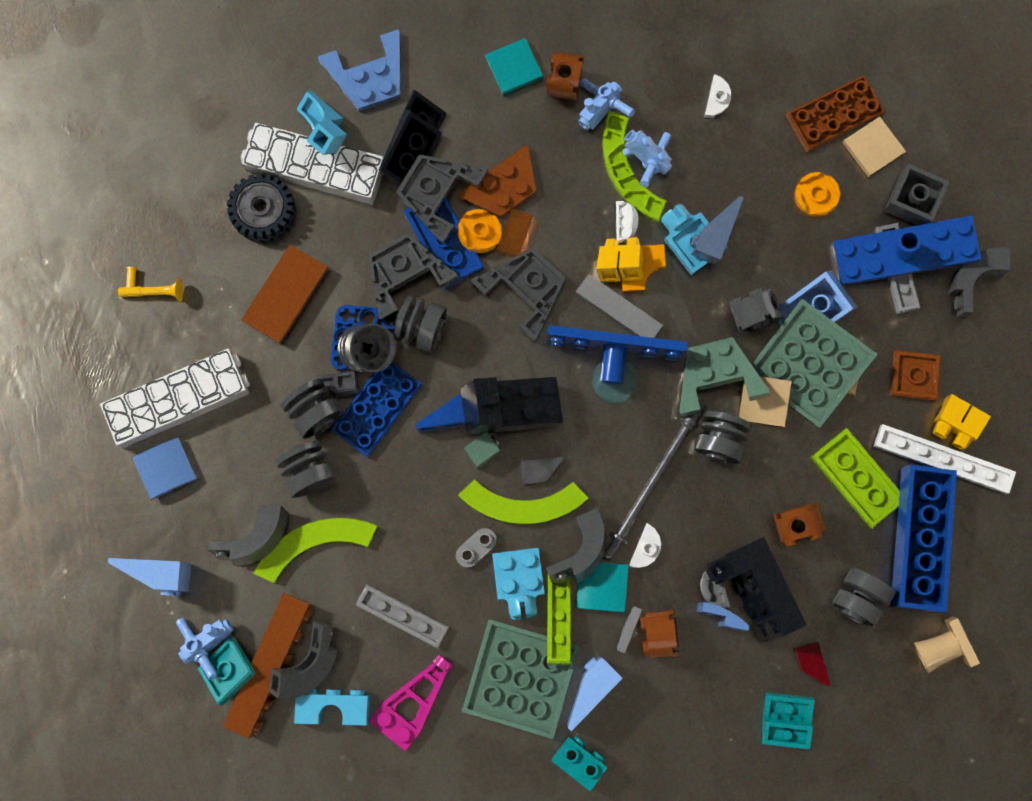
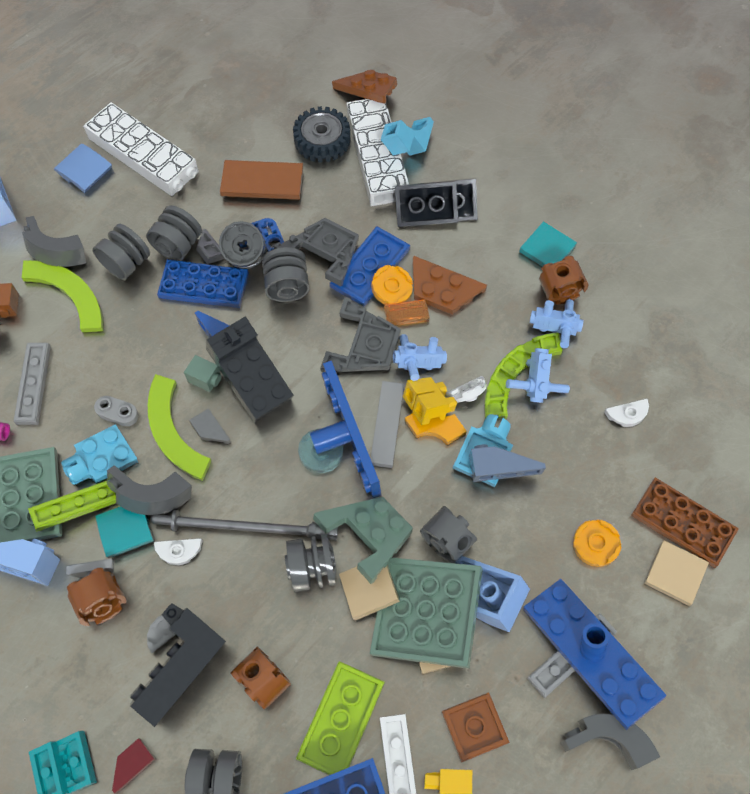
camera: 60 degrees right, 15 degrees down
yellow piece [118,267,184,302] -> none
medium blue wing [318,29,401,112] -> none
dark grey wing [396,155,488,245] -> none
medium blue slope [697,602,749,631] -> none
dark grey brick [884,163,950,226] -> none
none -> dark orange wing [332,70,397,104]
none -> light blue piece [393,334,447,381]

